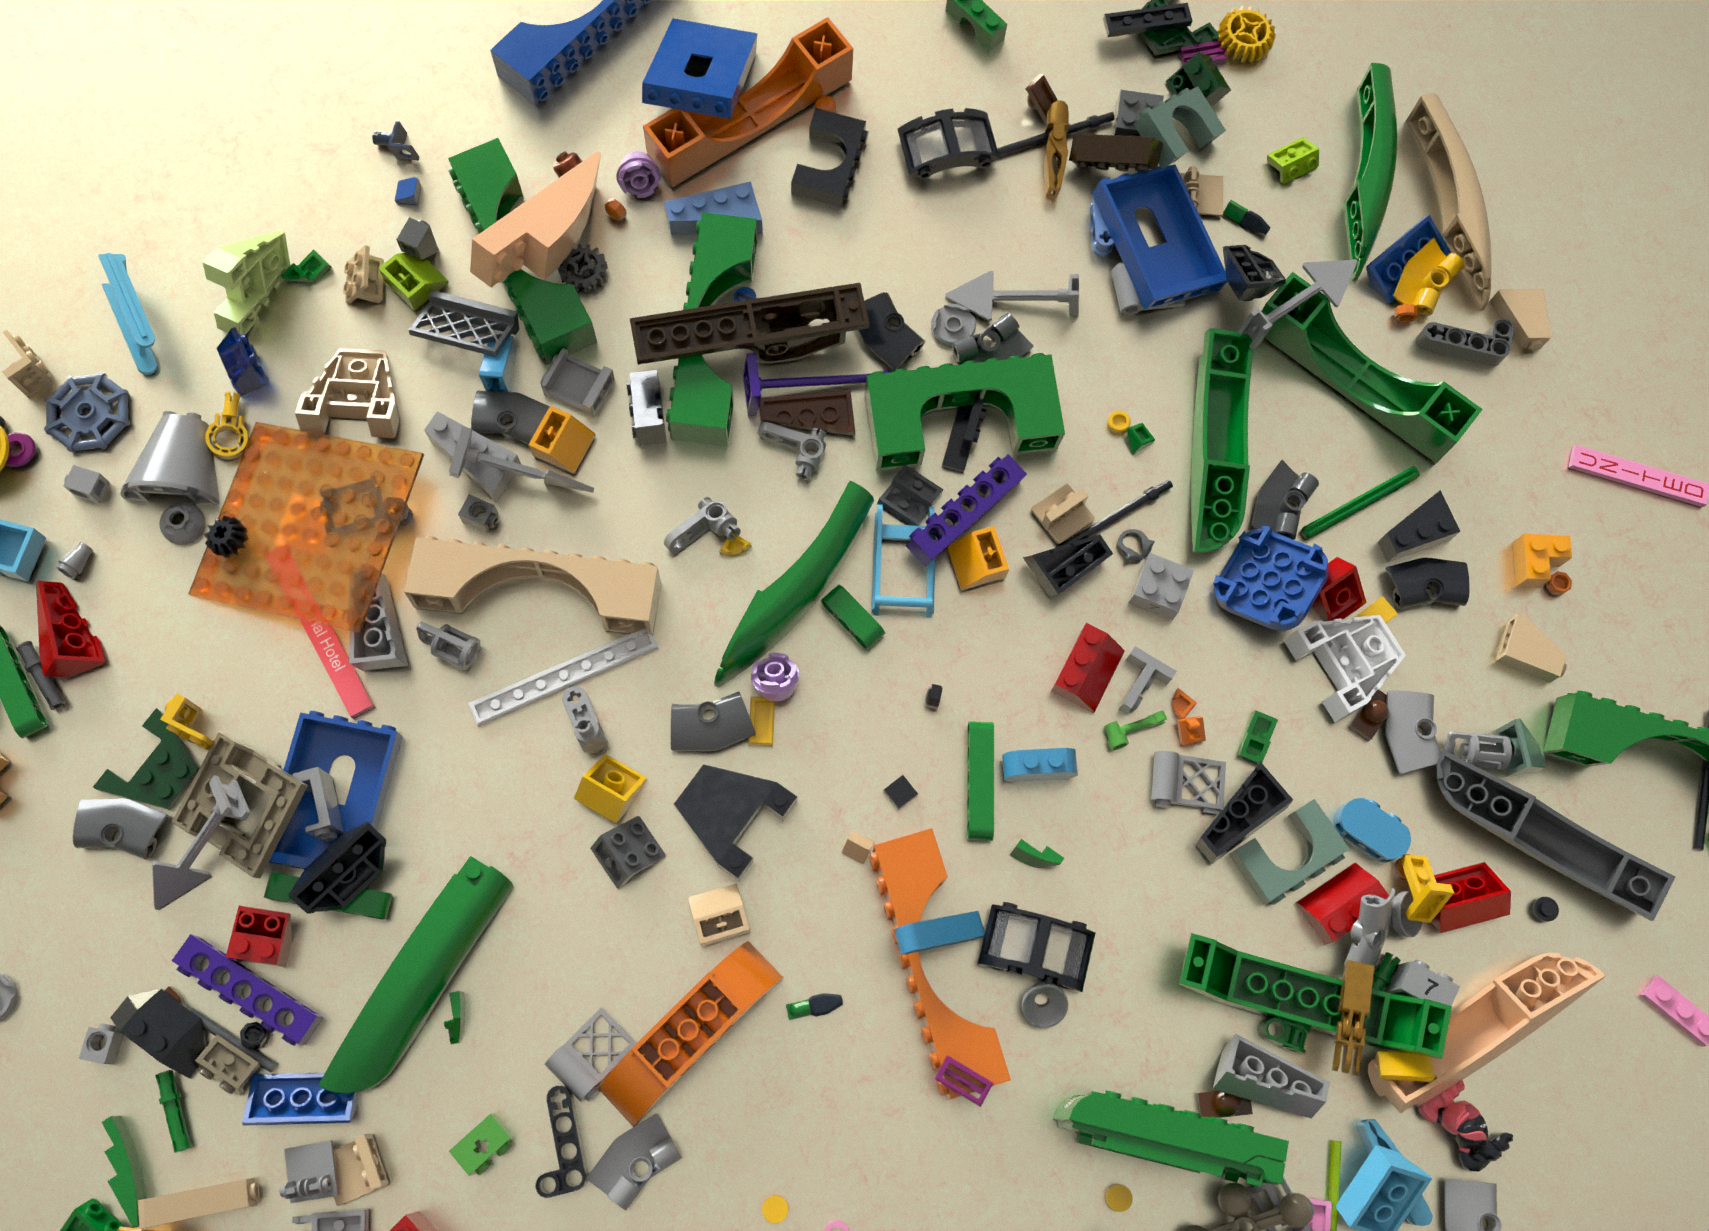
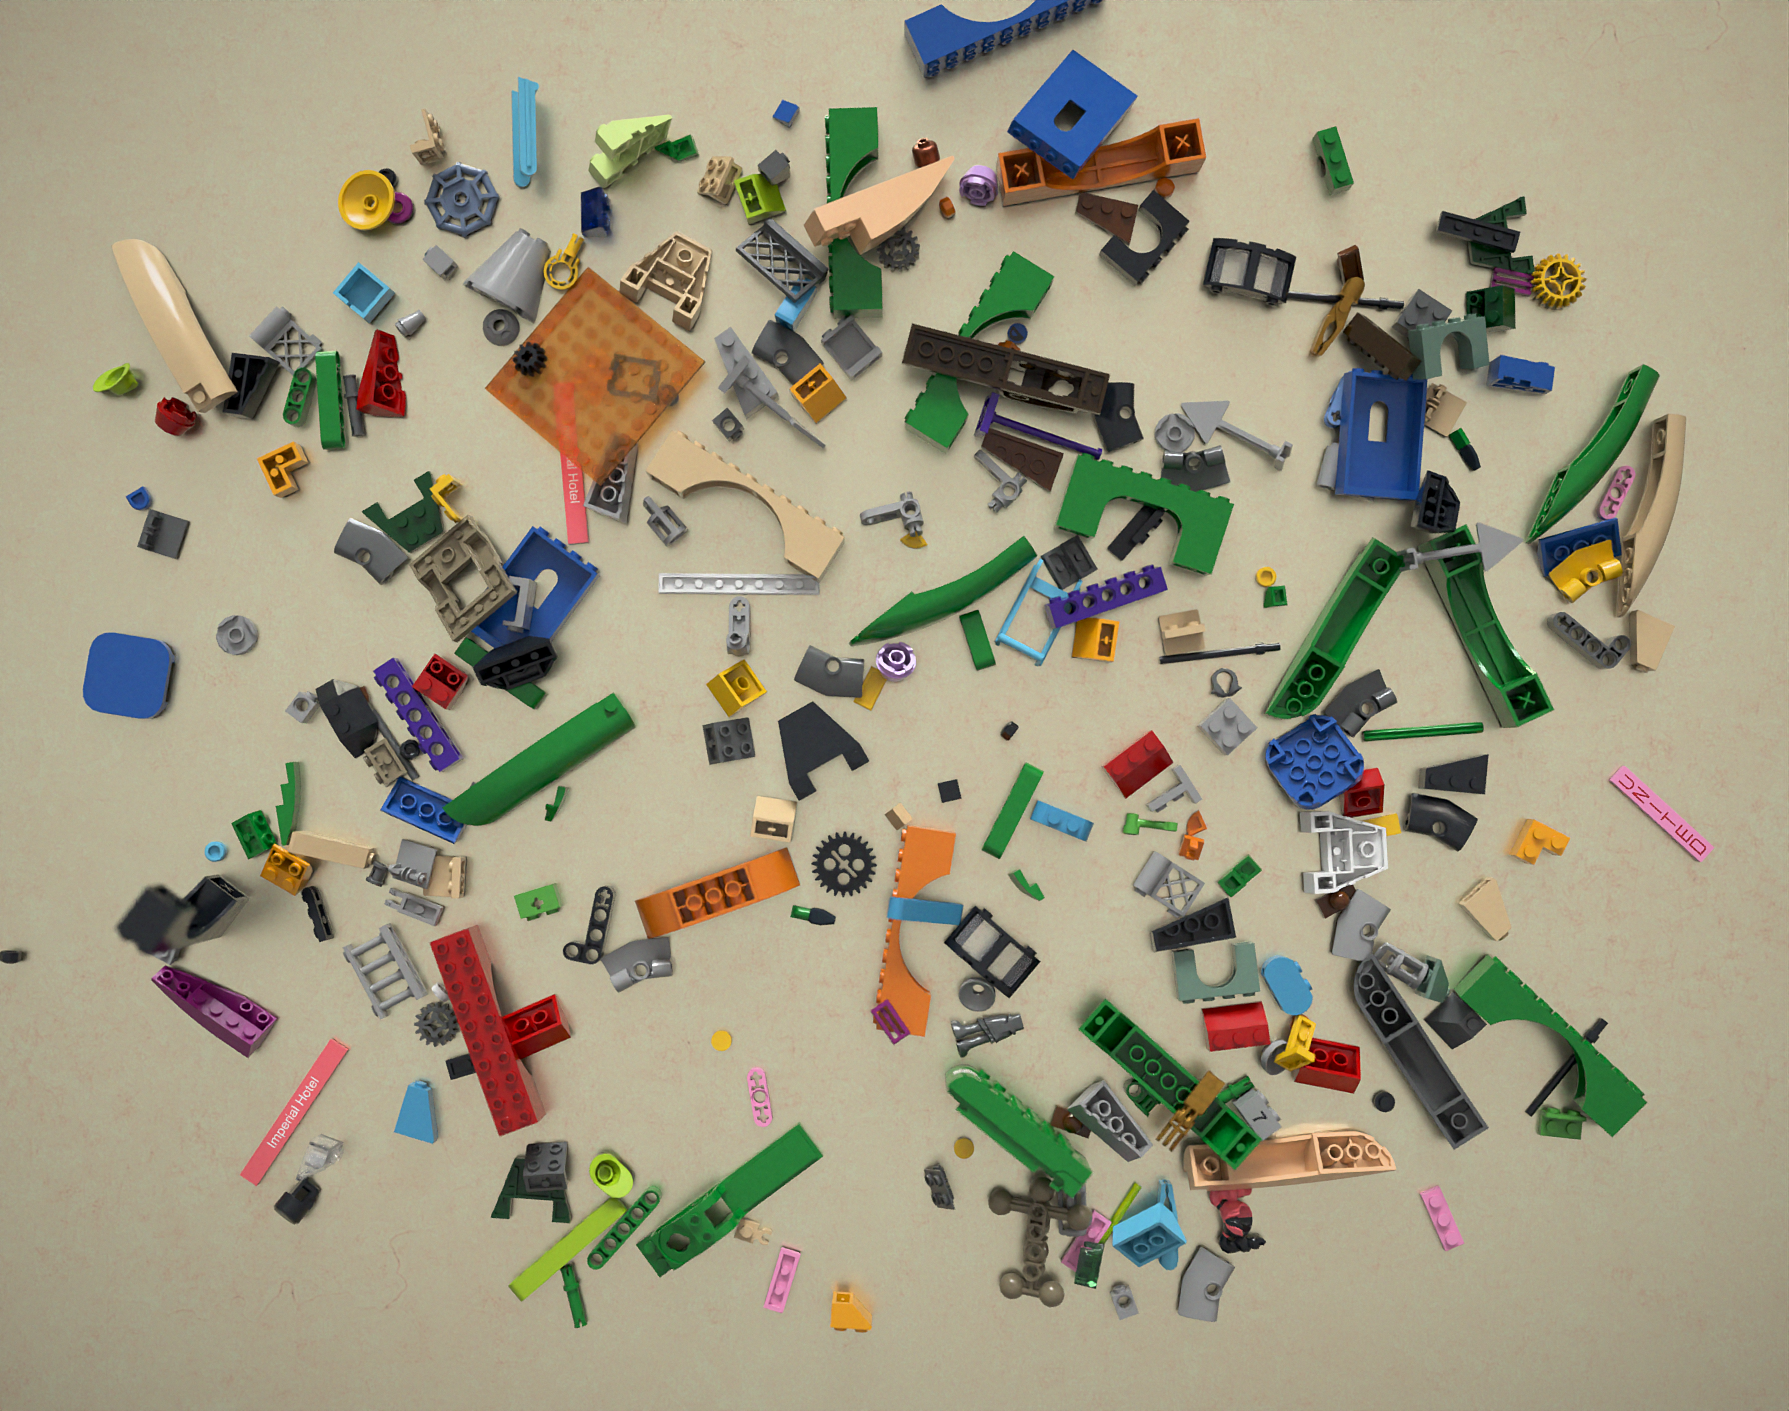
camera: 30 degrees right, 15 degrees up
light grey piece [152,775,250,910] -> none
green pin [155,1070,192,1153] -> none
bracket [372,121,420,161] -> none
light grey piece [544,1007,636,1102] -> none
wedge [626,370,667,446] -> none
medium blue wedge [664,181,763,235] -> none
black wedge [1023,534,1113,596] -> none
lime bracket [1267,137,1319,184] -> none
light grey panel [1344,888,1395,970] -> none
yellow tile [1376,1051,1435,1082] -> none
orange tile [1394,304,1418,323] -> none
orange tile [1546,571,1572,596] -> none
none -> dark grey bush [366,861,389,887]
none -> black gear [811,831,877,897]
none -> dark grey piece [951,1014,1024,1058]
none -> reddish brown wing [1075,192,1139,245]
none -> dark grey slope [1424,992,1487,1050]
none -> blue wedge [1486,355,1555,394]
none -> bright pink beam [1596,465,1635,520]

